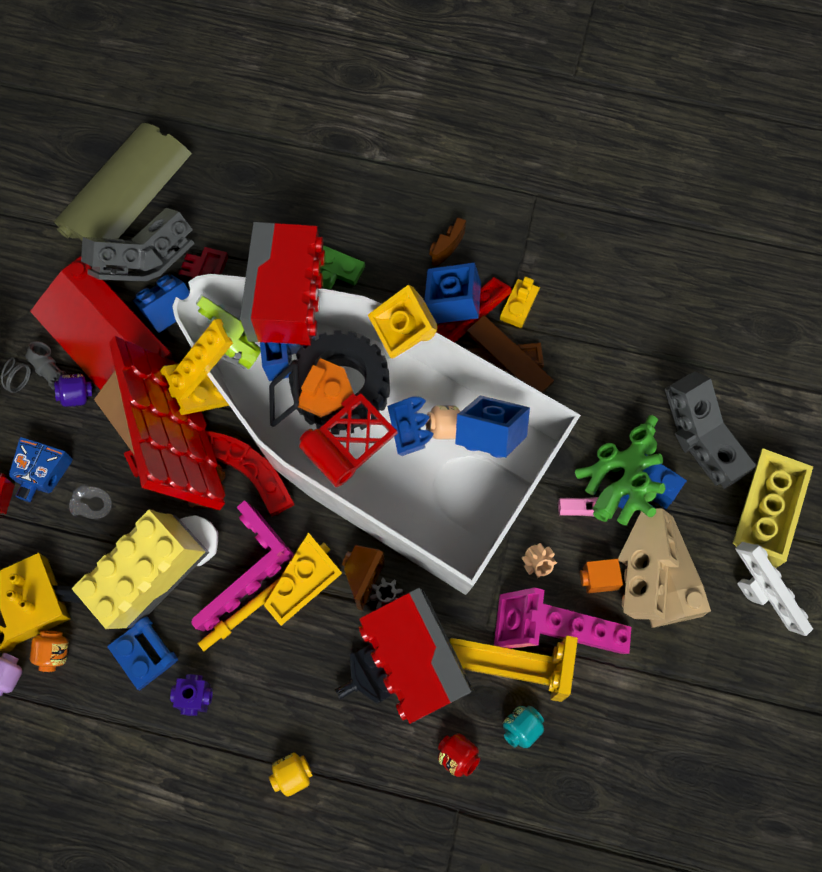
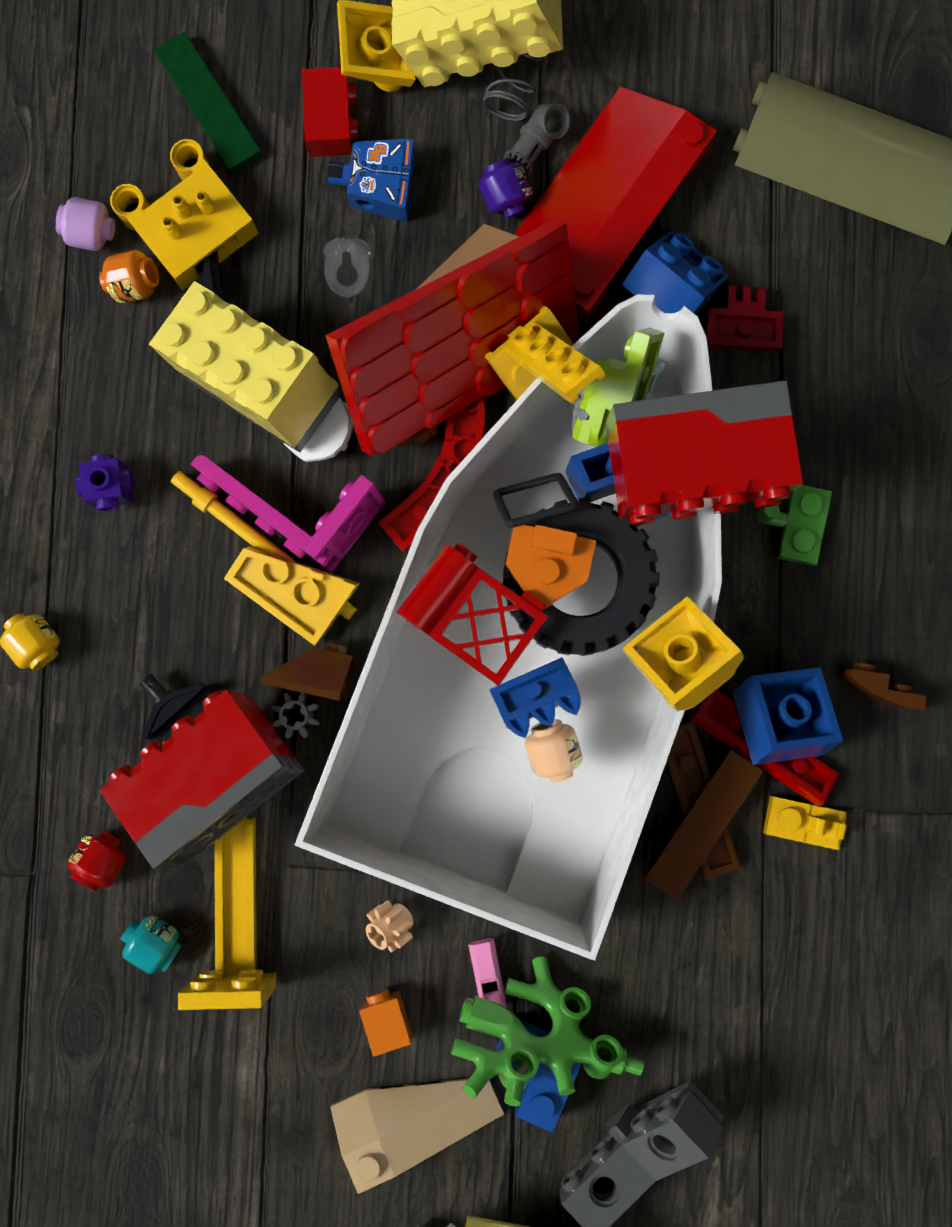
camera: 80 degrees right, 15 degrees up
dark grey brick [81,208,195,281] -> none
blue plate [107,616,178,690] -> none
blue brick [455,395,530,458] -> none
dark pink bracket [494,588,631,654] -> none
tan brick [618,508,679,620] -> none

